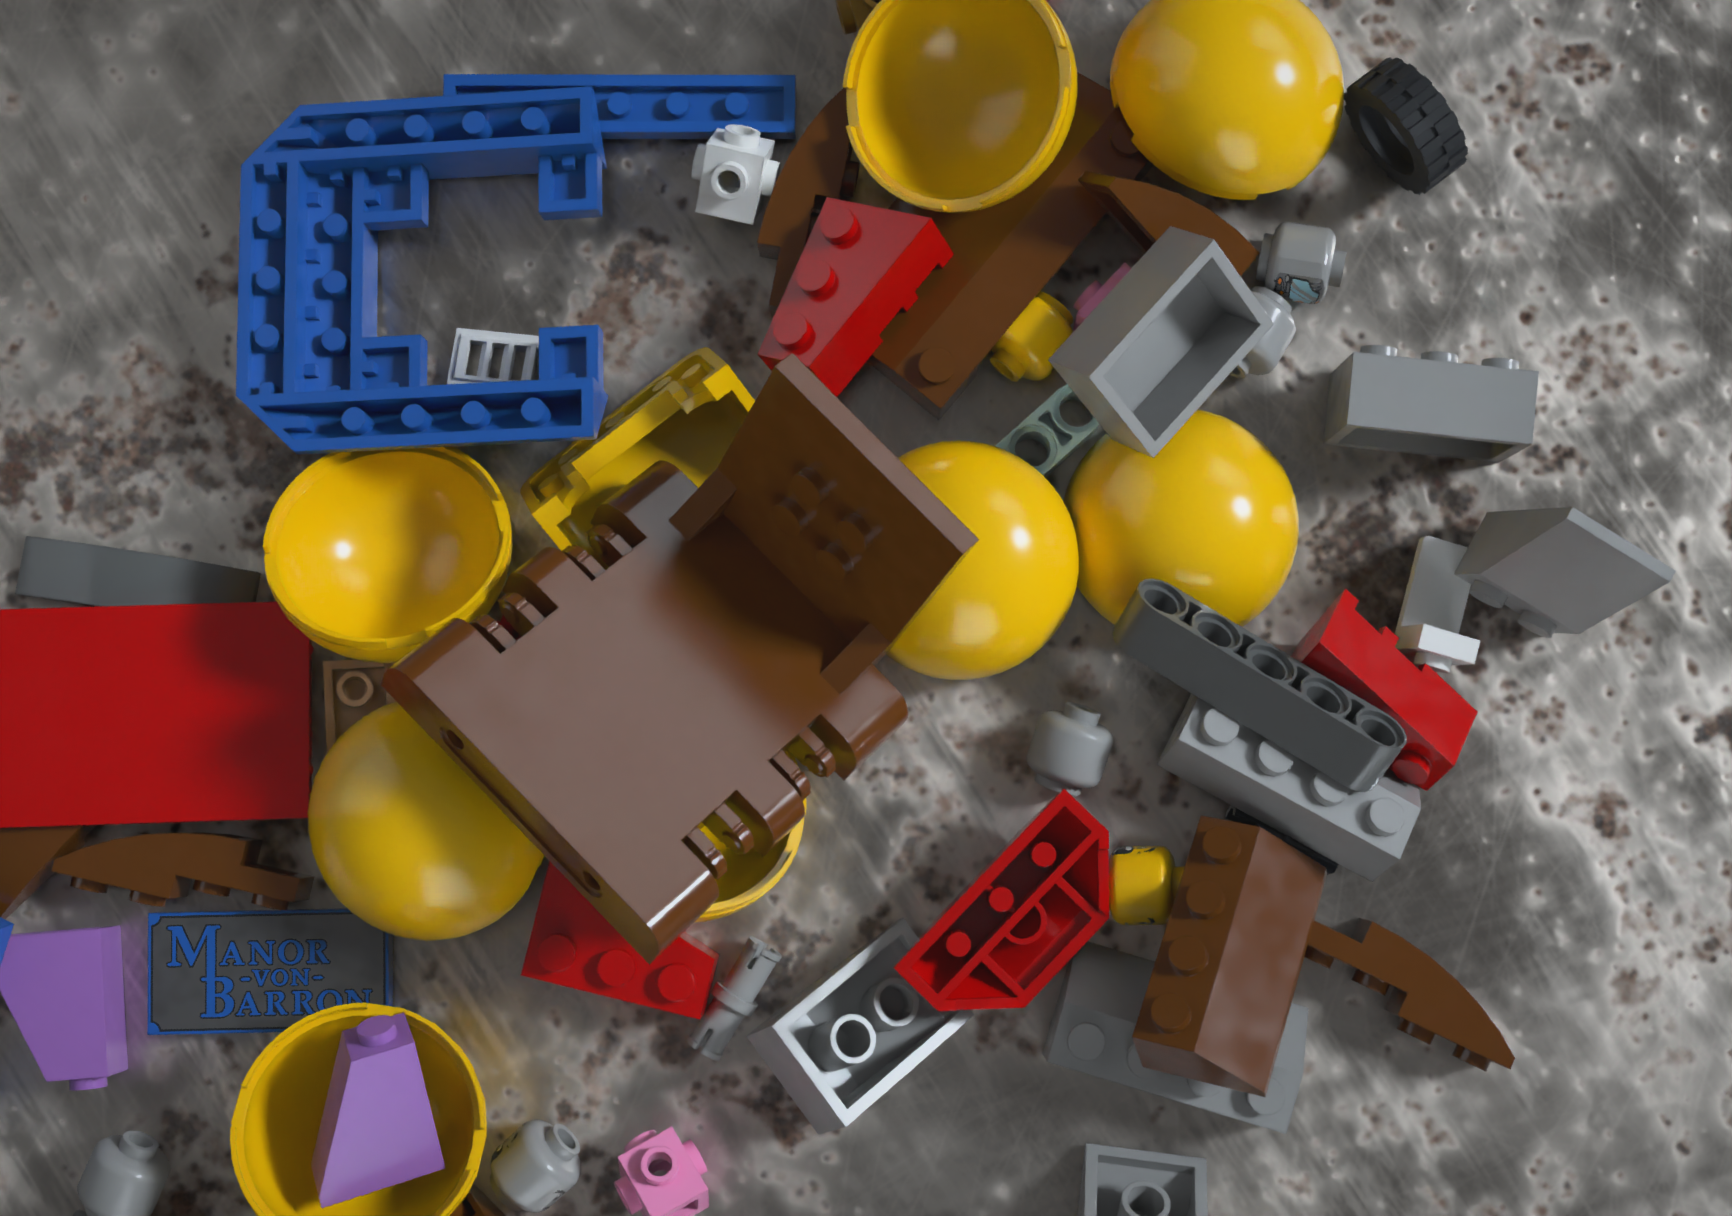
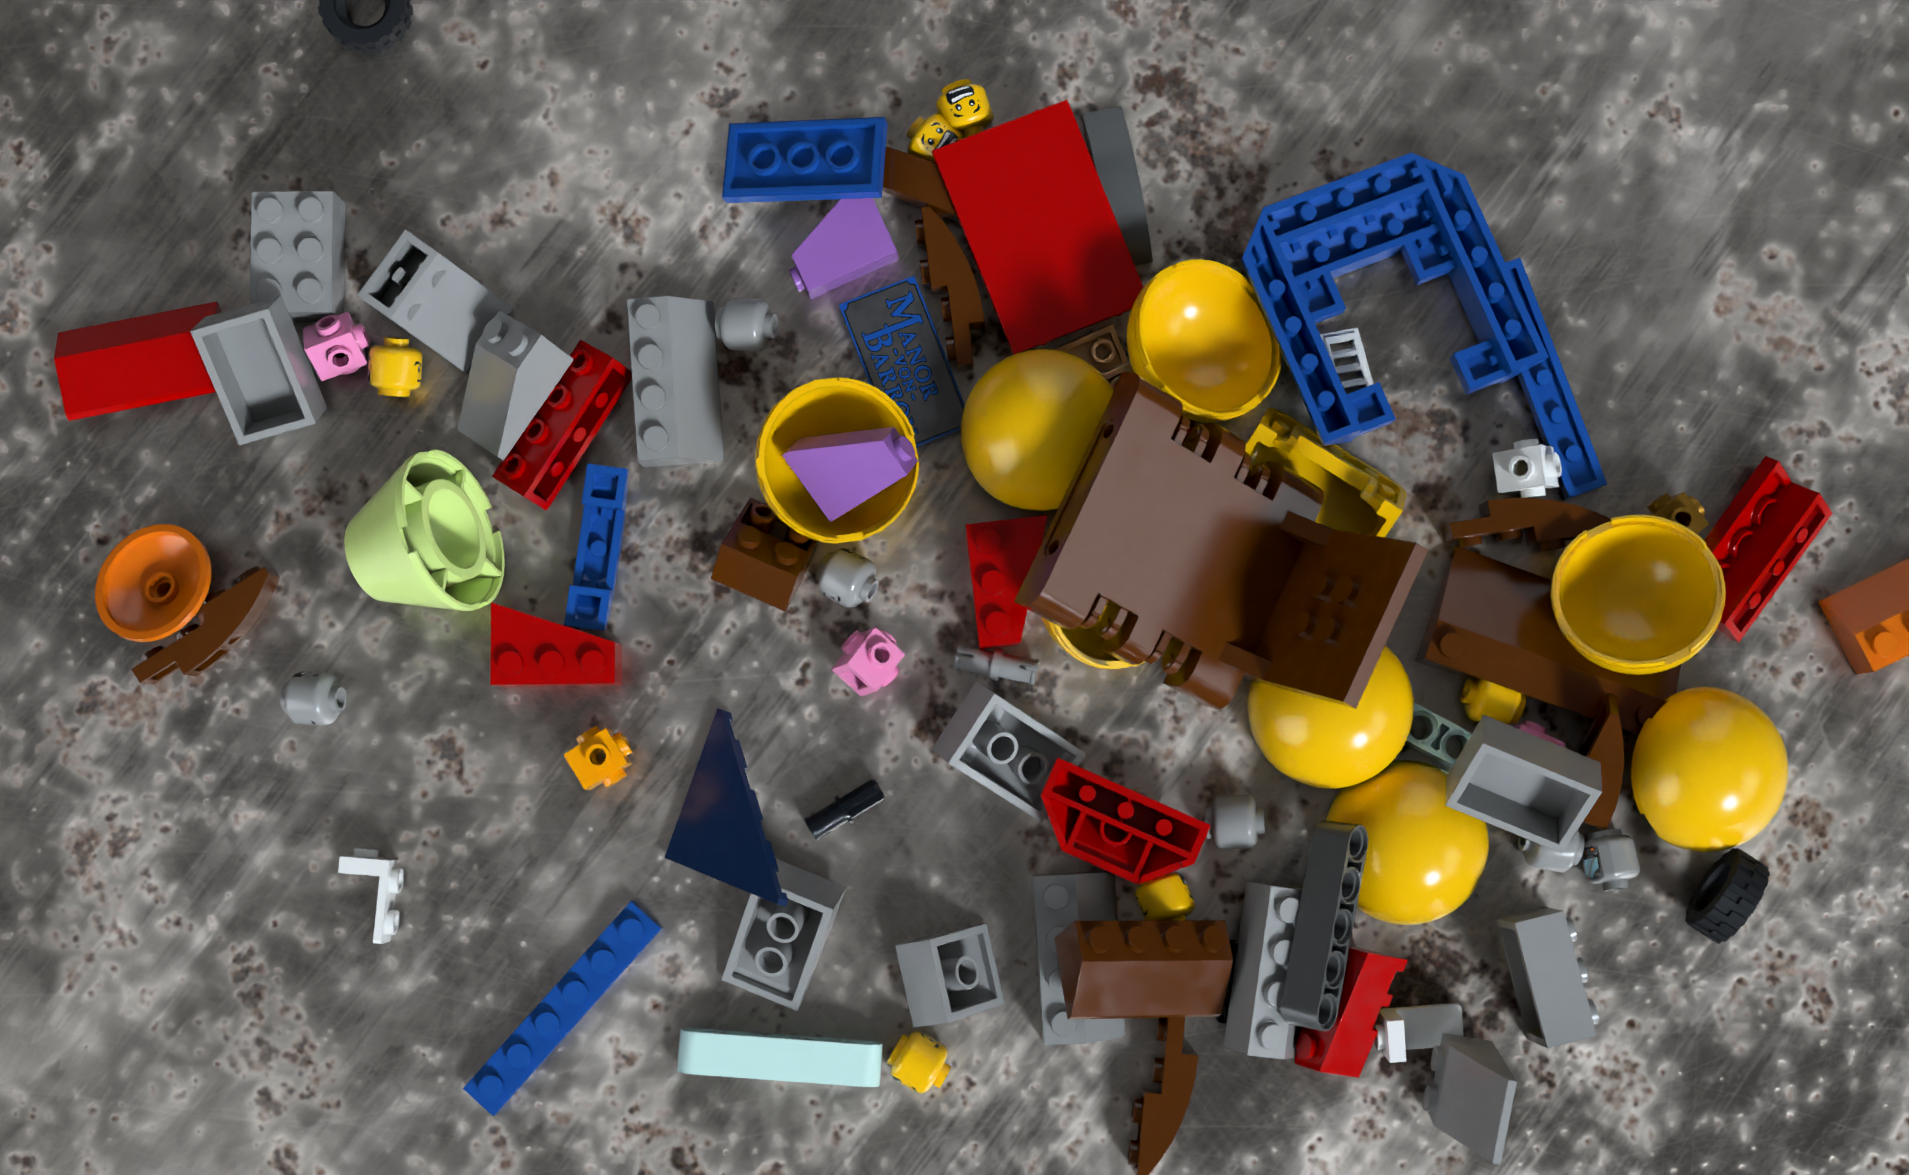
camera: 65 degrees right, 0 degrees up
red wedge [757,197,954,397] -> none

